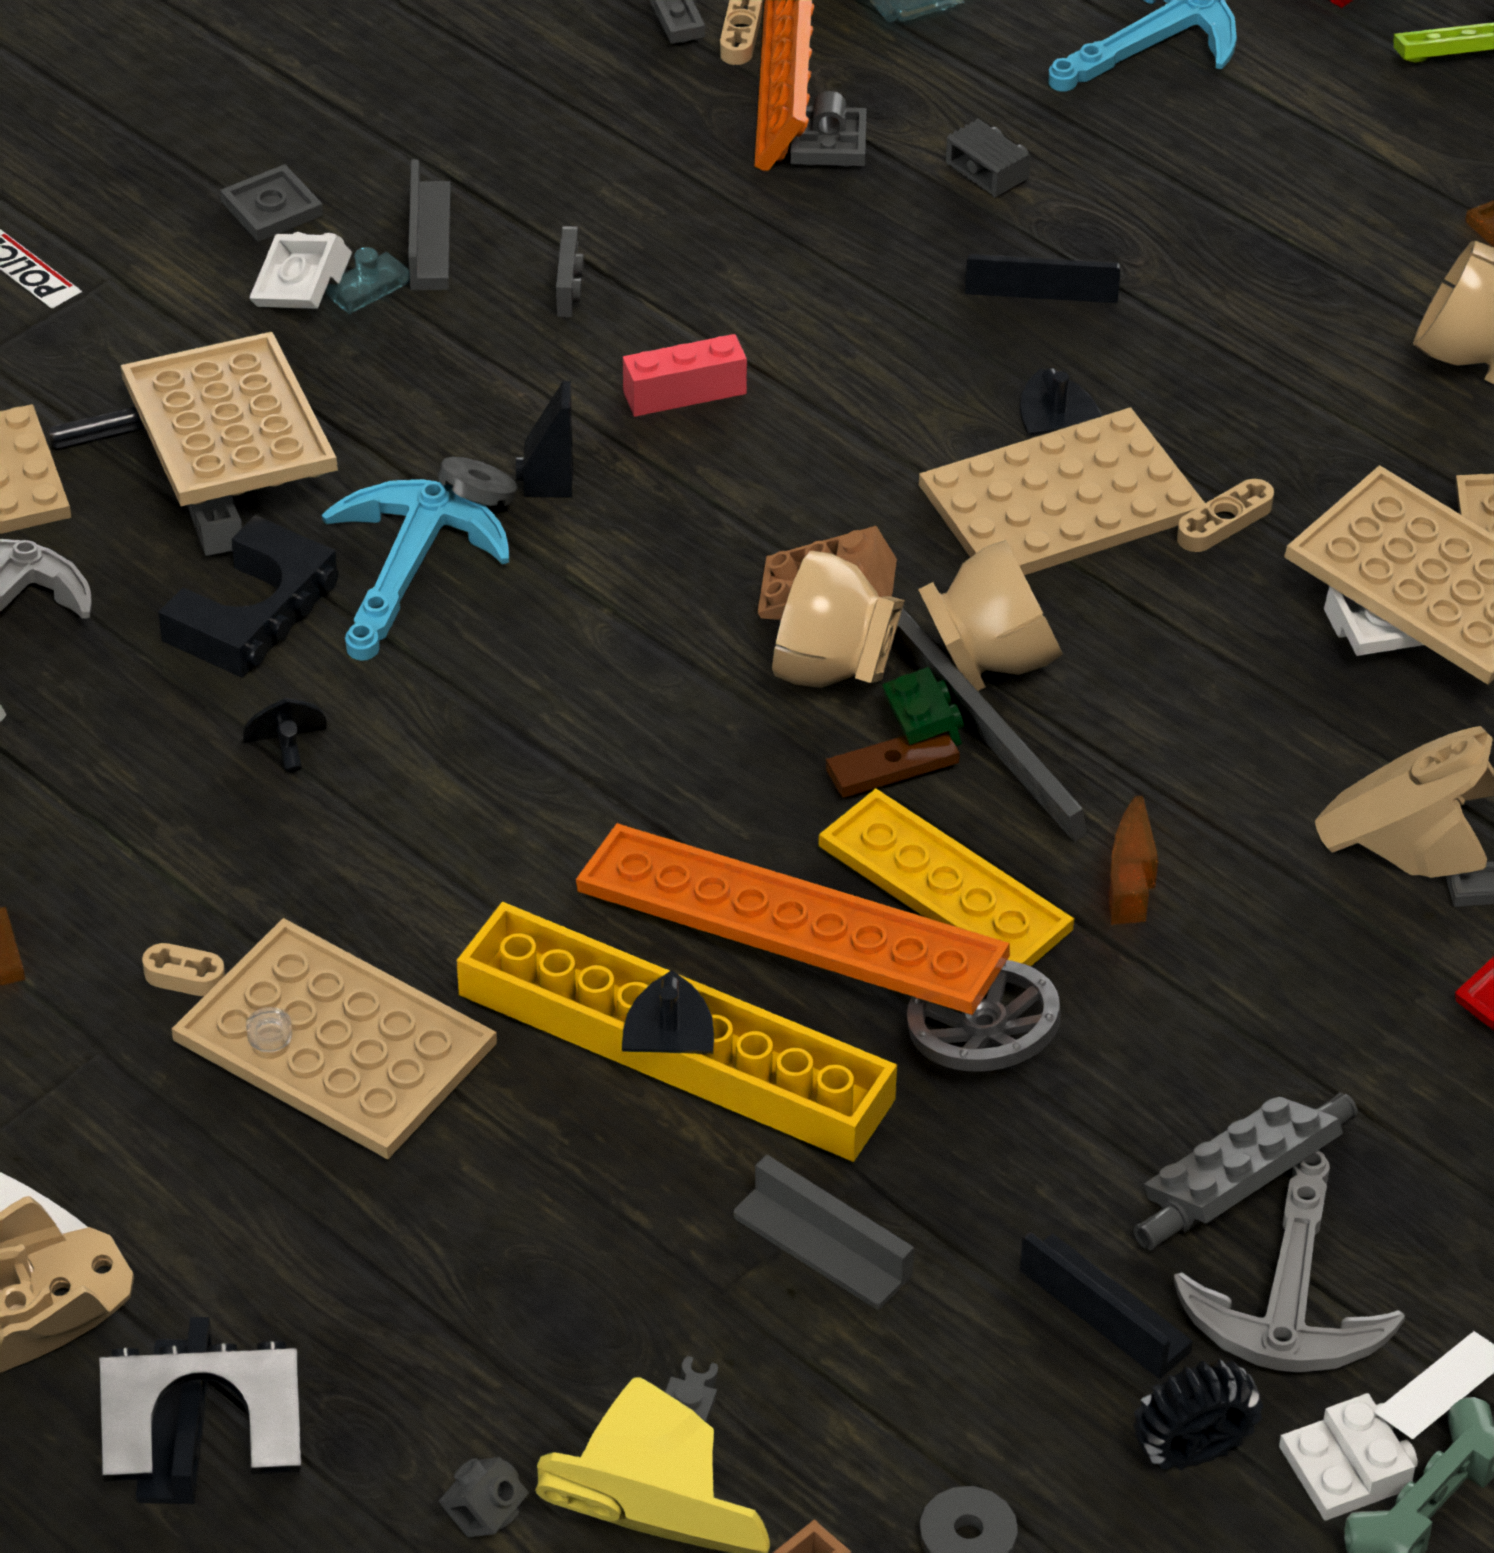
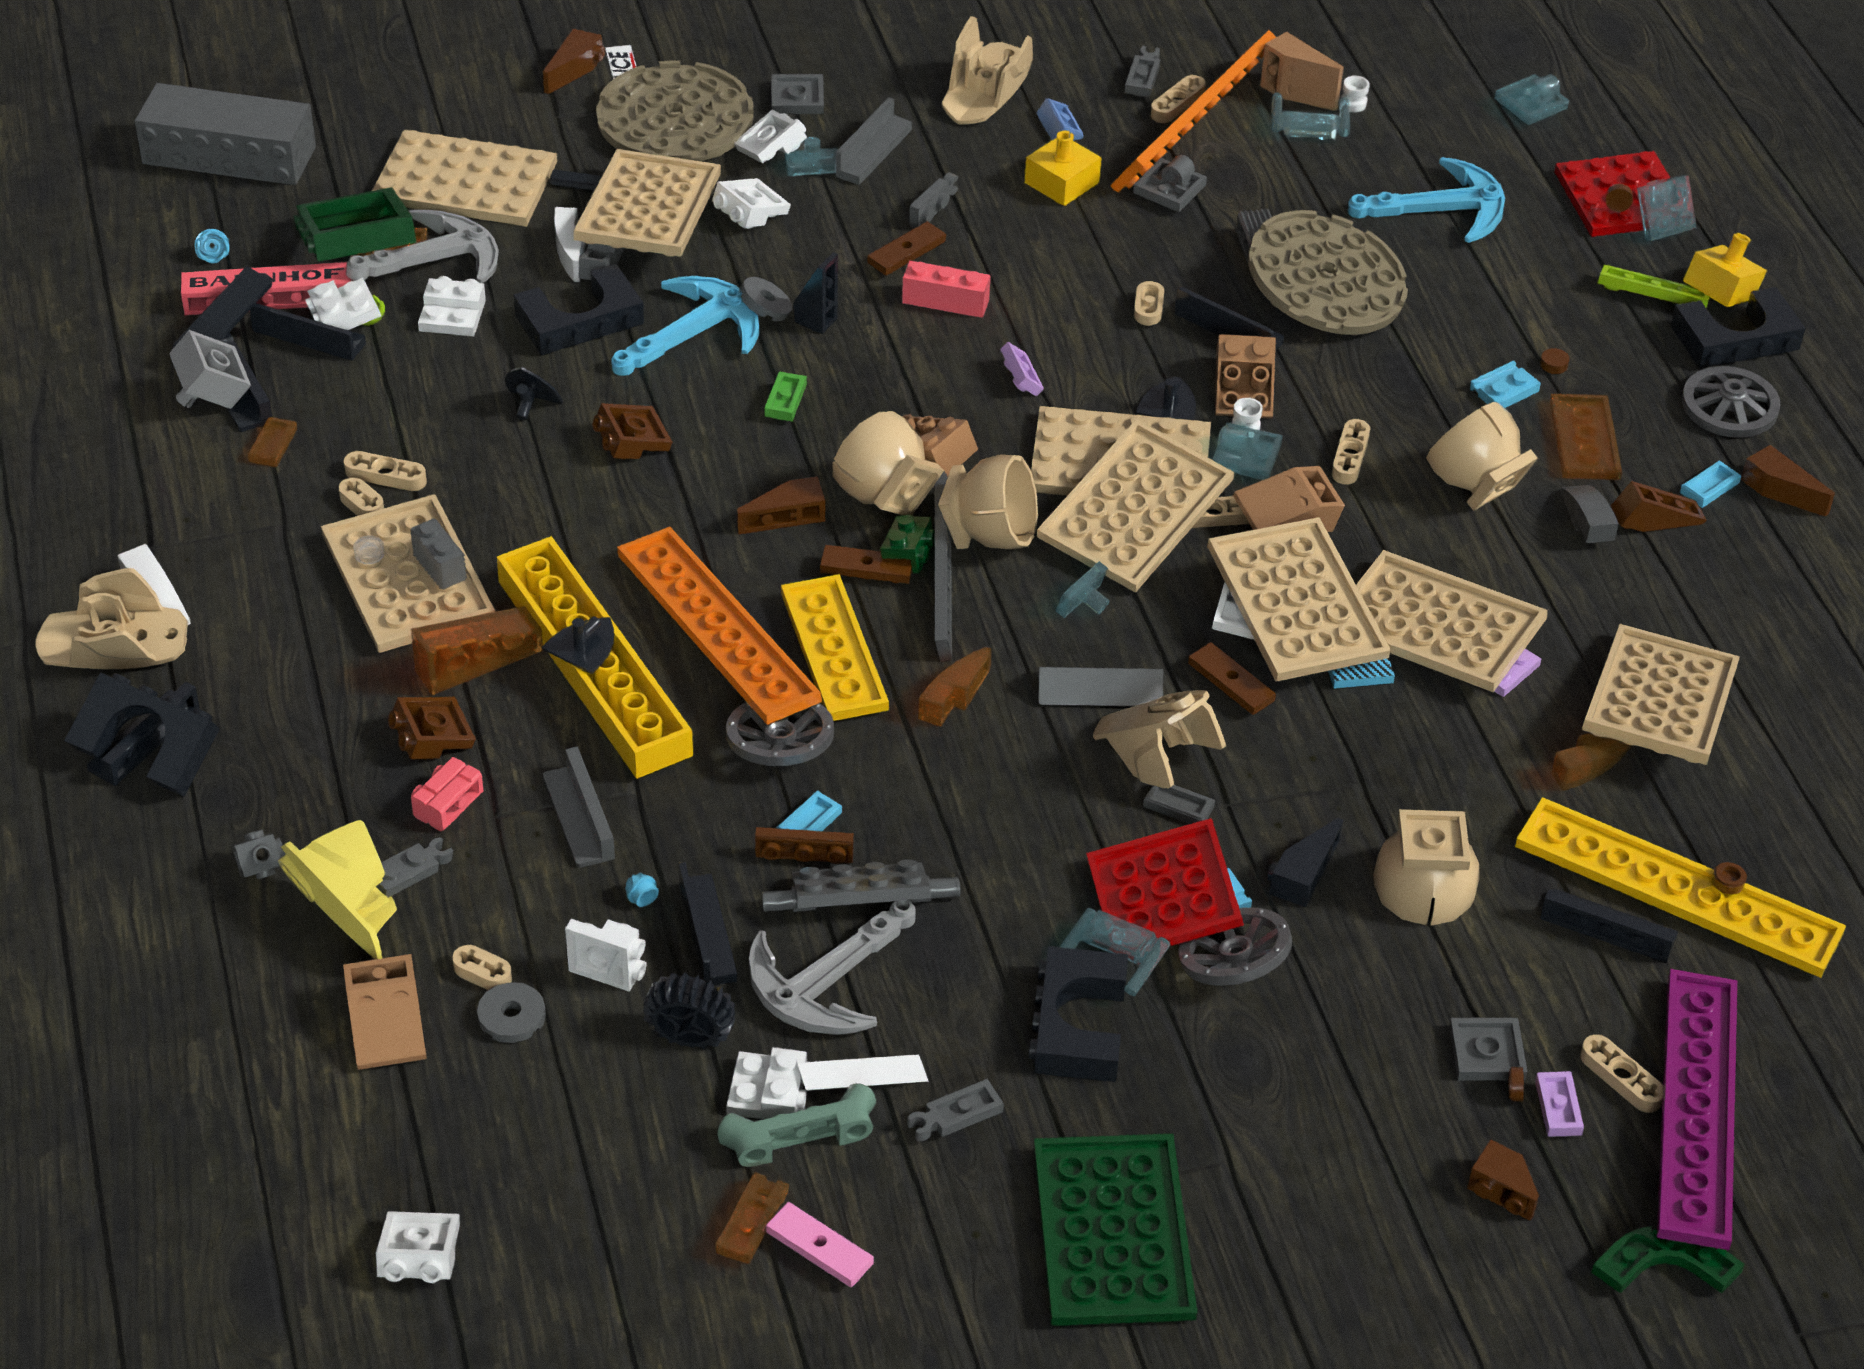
camera: 30 degrees right, 0 degrees up
none -> tan beam [344,451,427,491]
none -> reddish brown plate [388,697,476,759]
none -> dark grey brick [410,518,467,589]
none -> clear orange wedge [411,606,543,695]
none -> coral brick [411,757,484,832]
none -> white plate [418,276,486,337]
none -> tan beam [453,945,512,990]
none -> white slope [554,207,586,282]
none -> white plate [565,919,647,992]
none -> reddish brown plate [593,403,673,459]
none -> dark tan plate [596,61,754,162]
none -> medium azure plate [625,873,659,907]
none -> white plate [712,178,791,229]
none -> reddish brown slope [737,476,825,535]
none -> reddish brown tile [755,827,854,864]
none -> bright green plate [765,371,807,421]
none -> medium azure tile [776,791,842,831]
none -> reddish brown tile [867,221,946,276]
none -> tan piece [942,16,1033,124]
none -> lavender plate [1000,342,1044,396]
none -> yellow brick [1025,130,1101,206]
none -> medium blue slope [1037,98,1084,140]
none -> tan plate [1037,419,1234,593]
none -> dark grey panel [1038,667,1163,706]
none -> clear light blue tile [1055,561,1110,618]
none -> tan plate [1134,281,1164,326]
none -> reddish brown tile [1188,642,1276,715]
none -> clear light blue plate [1213,423,1283,480]
none -> medium nougat slope [1215,334,1276,419]
none -> white wheel [1231,398,1263,438]
none -> medium nougat slope [1233,466,1345,532]
none -> dark tan plate [1248,210,1408,335]
none -> tan beam [1332,419,1370,484]
none -> medium azure plate [1470,361,1541,408]
none -> reddish brown tile [1540,348,1570,374]

